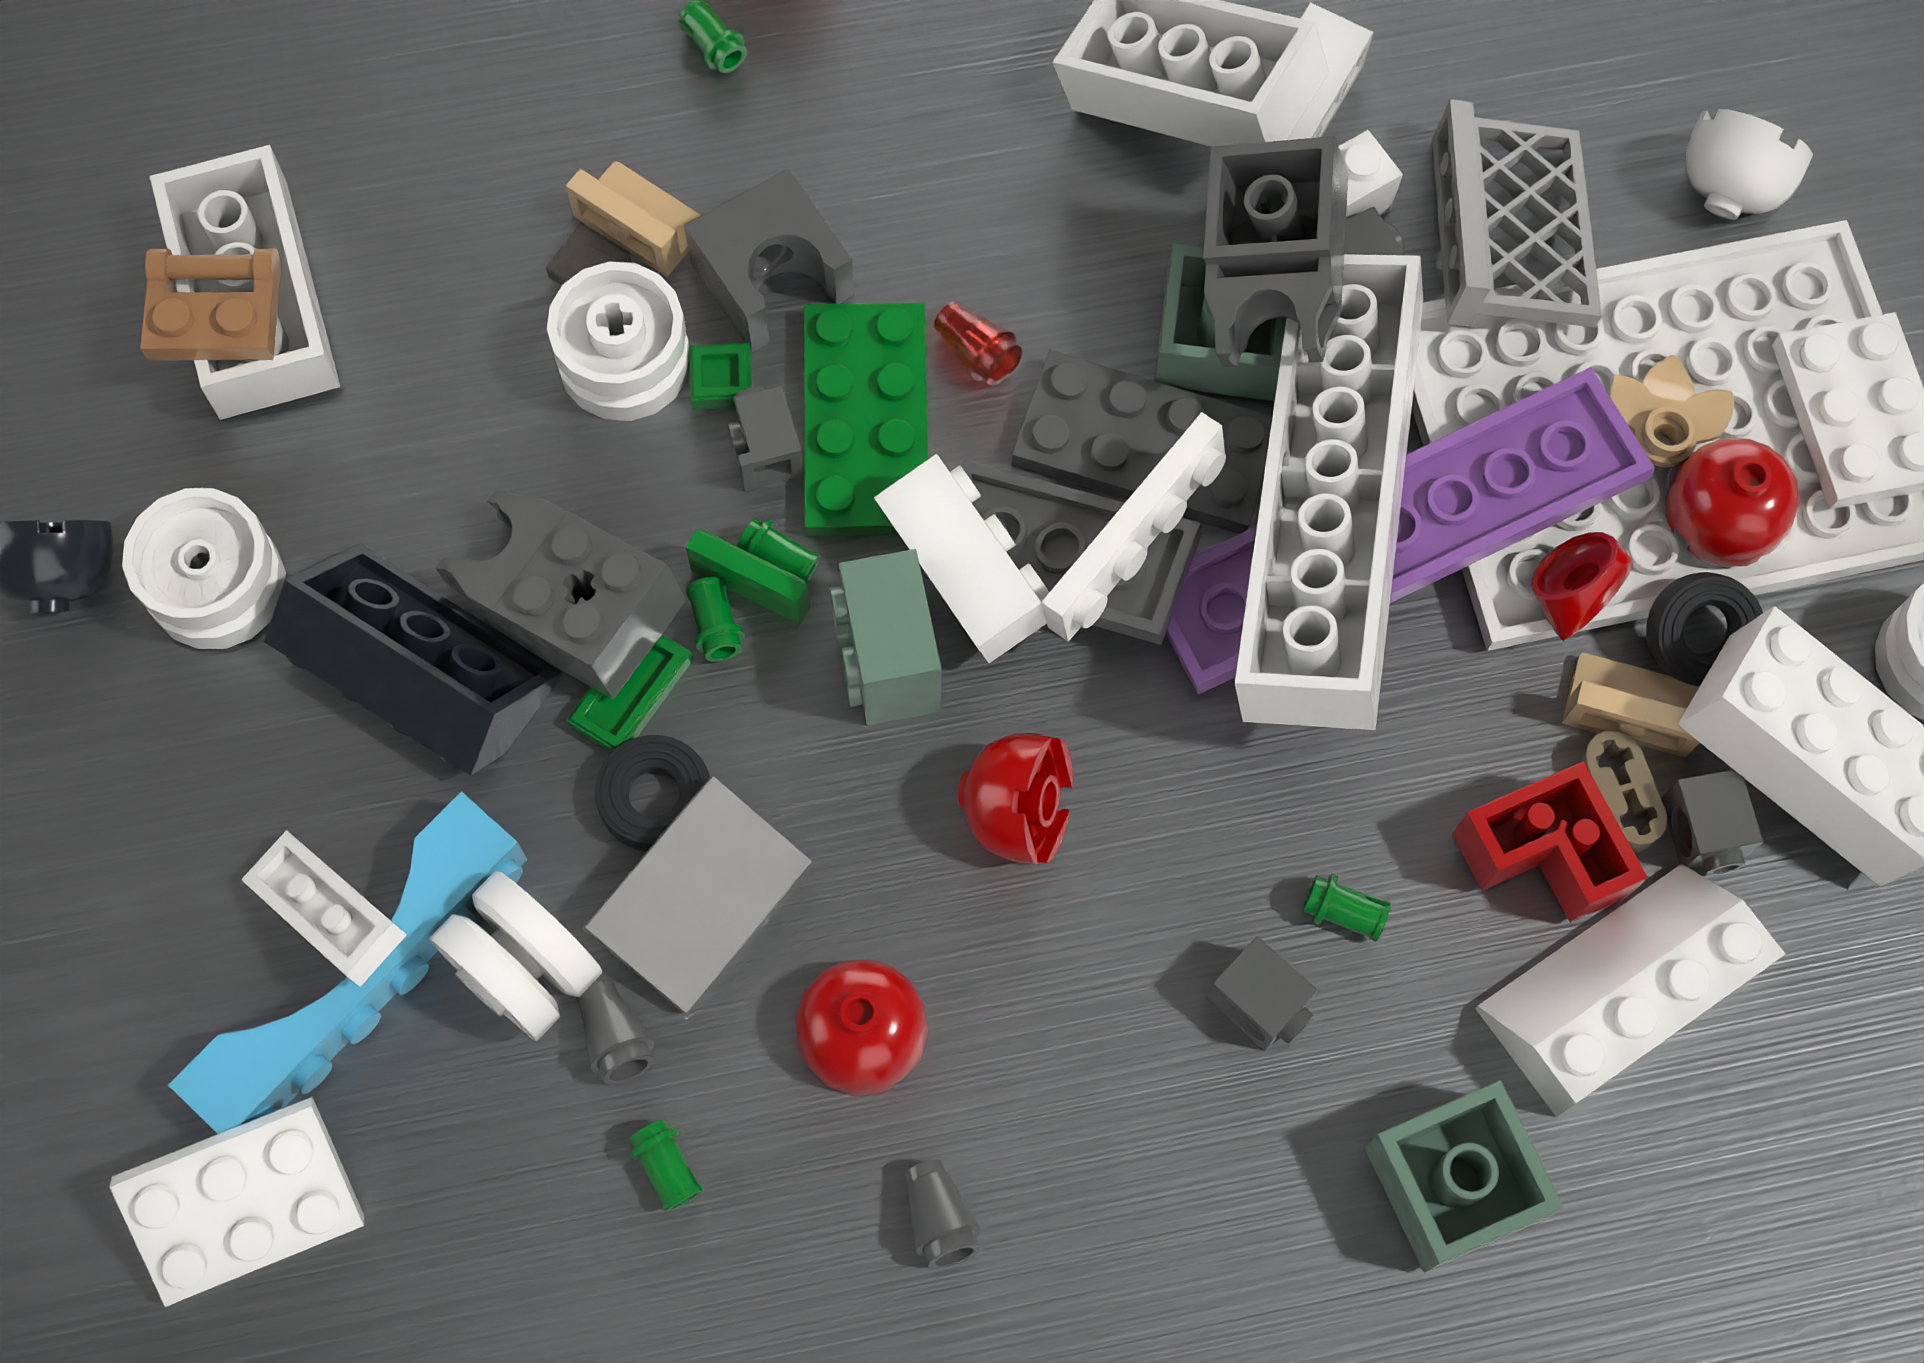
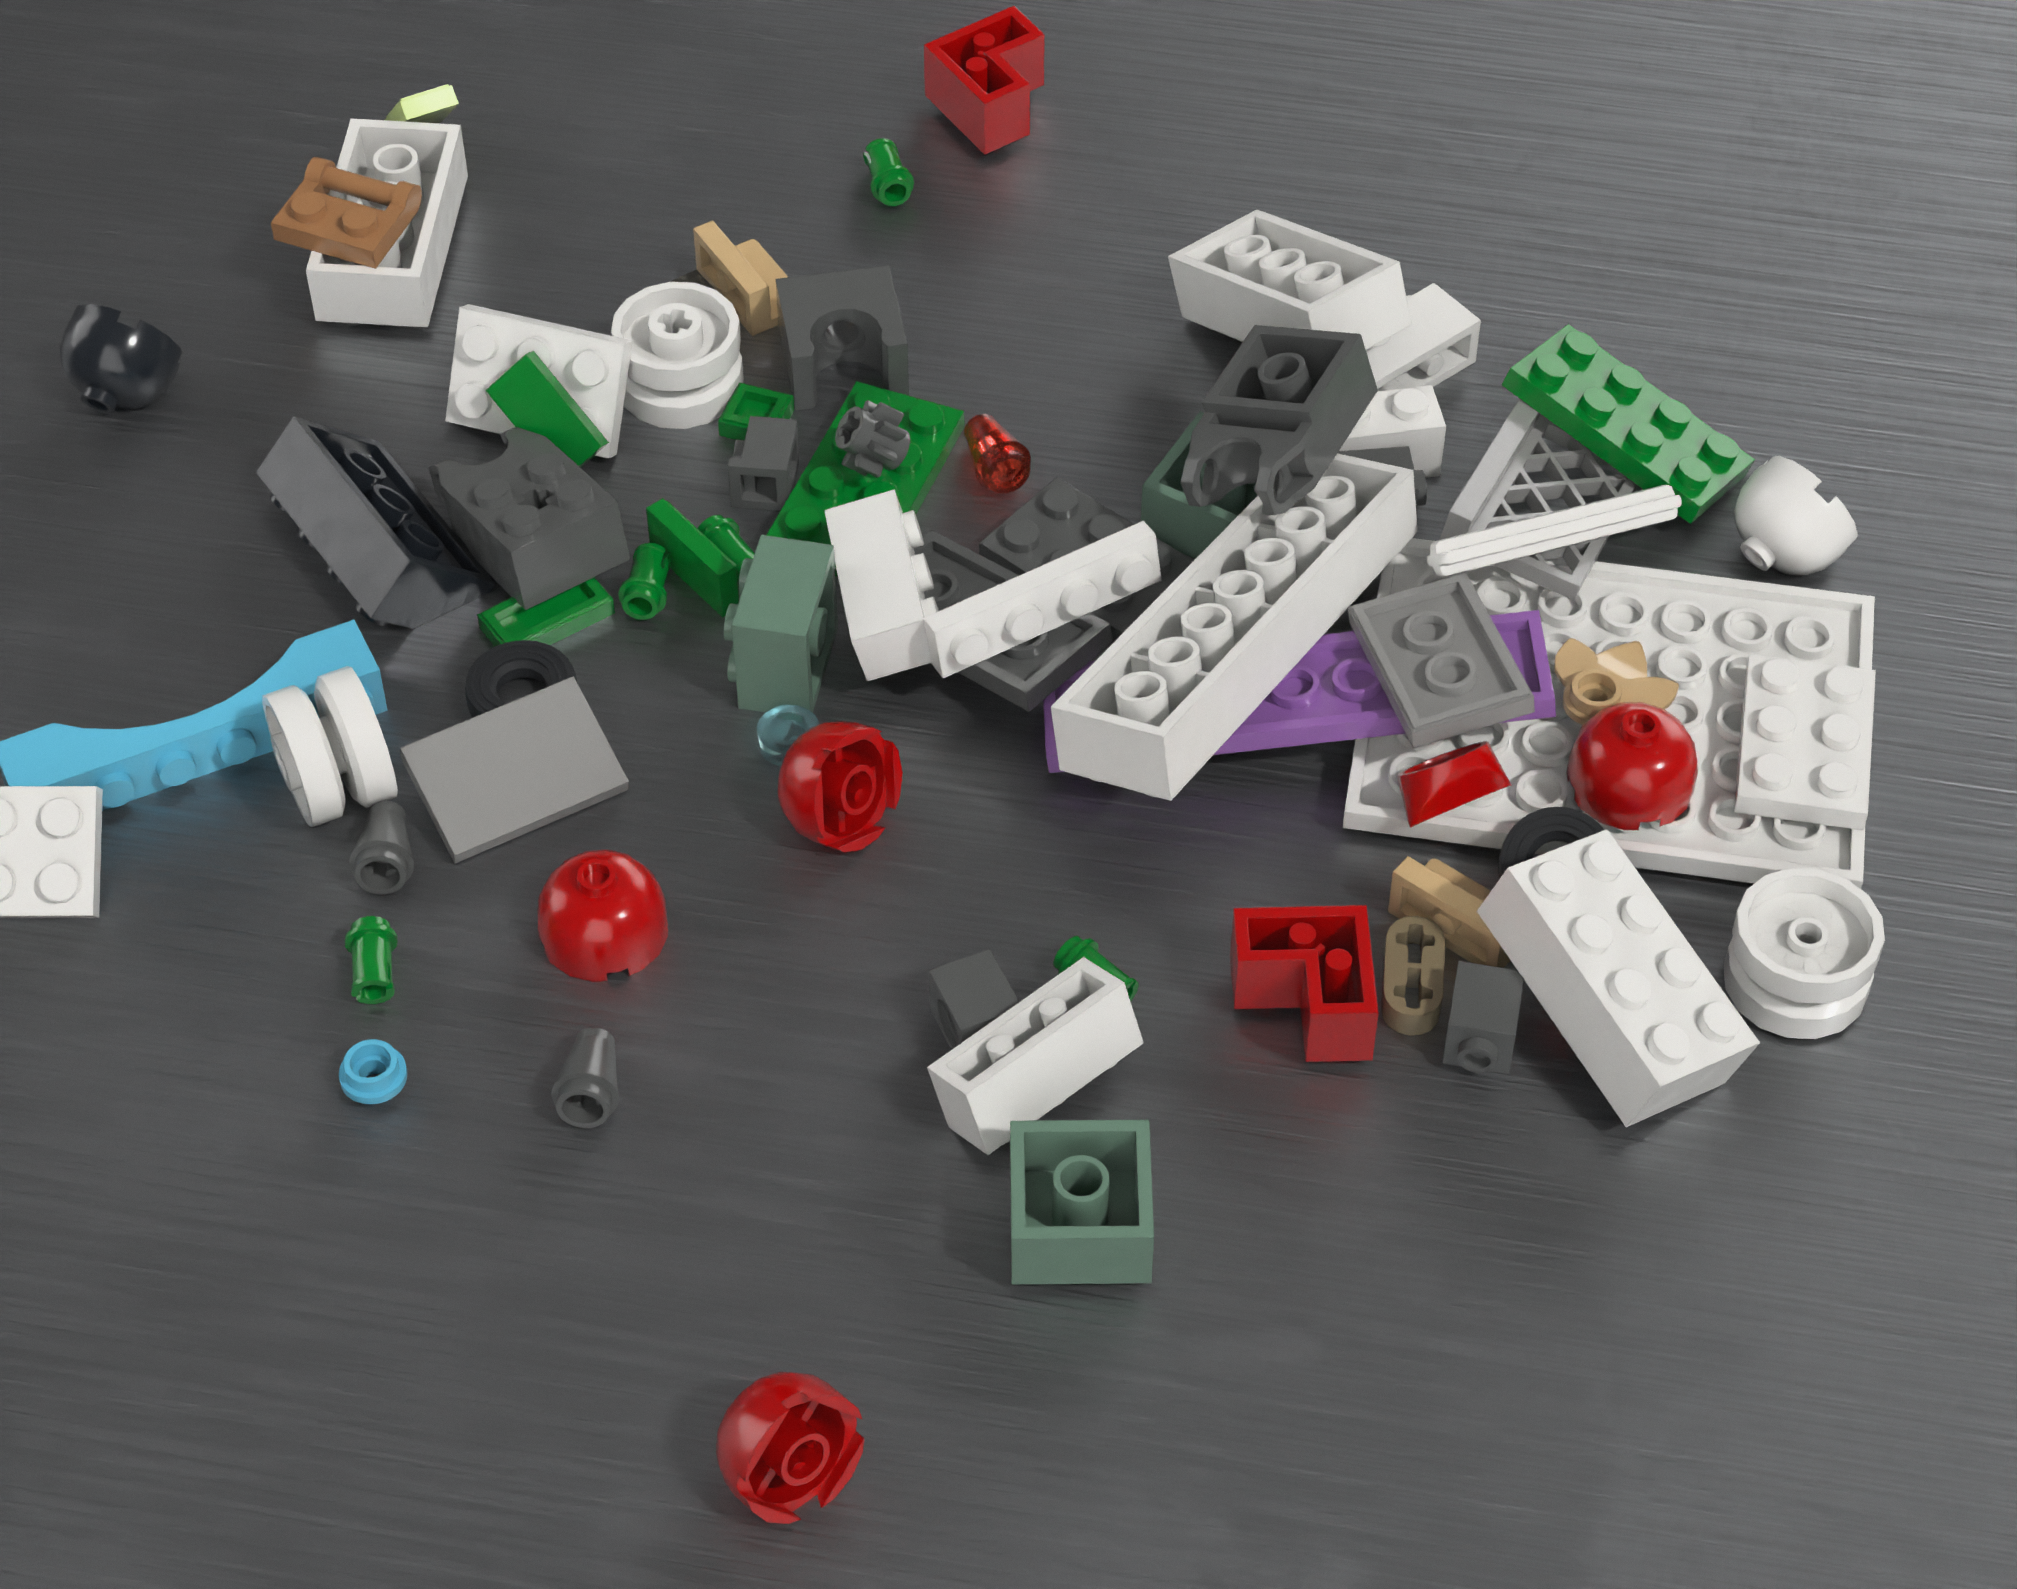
camera: 25 degrees right, 20 degrees down
white wheel [122,488,286,649] -> none
white plate [241,830,407,987] -> none
white slope [1475,864,1785,1117] -> none
none -> medium azure plate [339,1039,408,1104]
none -> yellowish green tile [385,84,459,123]
none -> white plate [445,304,632,459]
none -> green tile [485,351,609,468]
none -> clear light blue tile [757,705,819,766]
none -> dark grey gear [835,400,910,478]
none -> white brick [927,957,1144,1155]
none -> light grey tile [1348,572,1535,748]
none -> white axle [1426,485,1682,577]
none -> plate [1502,324,1755,524]

